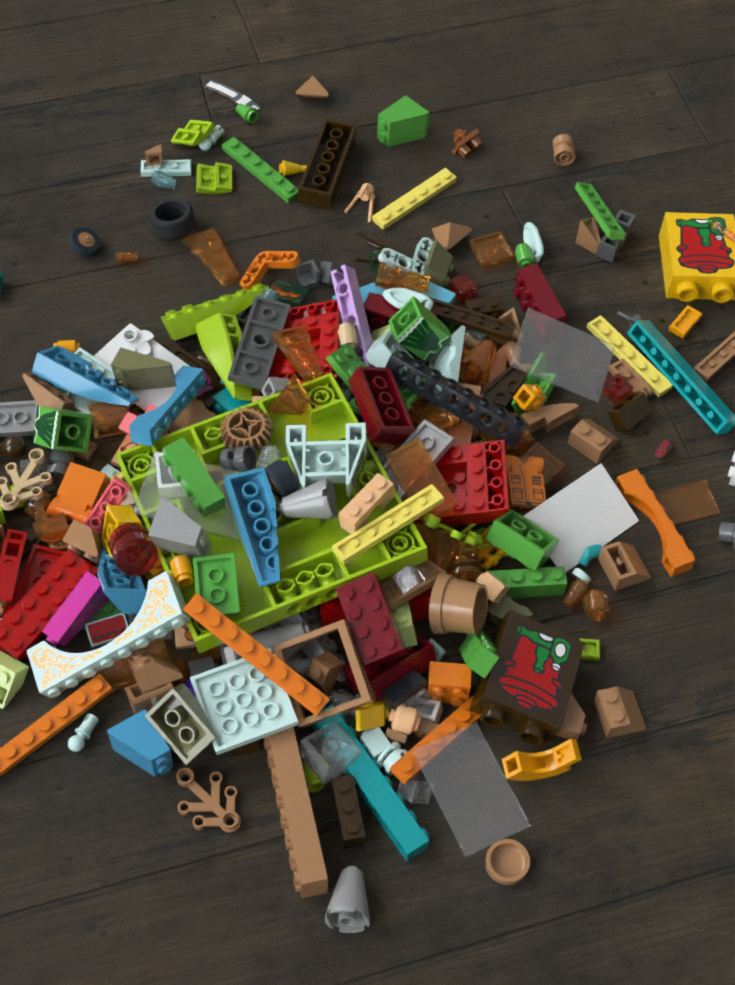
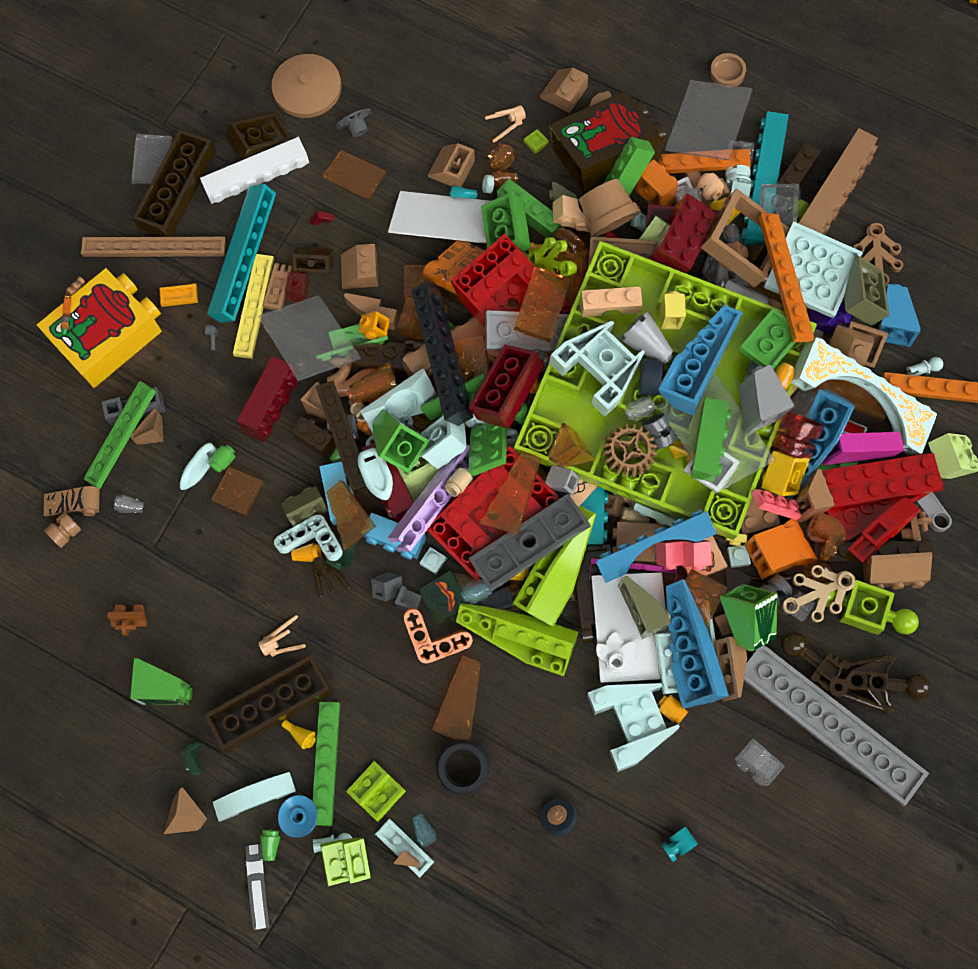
camera: 125 degrees left, 15 degrees up
clear orange pin [115,251,138,265] -> none
light grey cone [325,866,370,933] -> none
light yellow plate [331,484,444,565] -> none
light yellow plate [372,168,457,230] -> none
black tile [381,669,428,708] -> none
clear panel [392,565,426,594] -> none
medium nougat slope [432,222,472,250] -> none
clear red brick [449,273,477,305] -> none
light orange arch [502,739,582,781] -> none
orange arch [615,469,695,577] -> none
none -> medium nougat door [43,486,100,517]
none -> clear cone [114,494,144,513]
none -> clear green bracket [181,742,205,776]
none -> light aqua slope [213,772,296,822]
none -> dark azure dish [278,795,318,838]
none -> light orange cone [291,543,322,562]
none -> light nougat plant [485,105,526,143]
none -> light aqua wedge [587,683,679,772]
none -> light yellow piece [660,291,686,329]

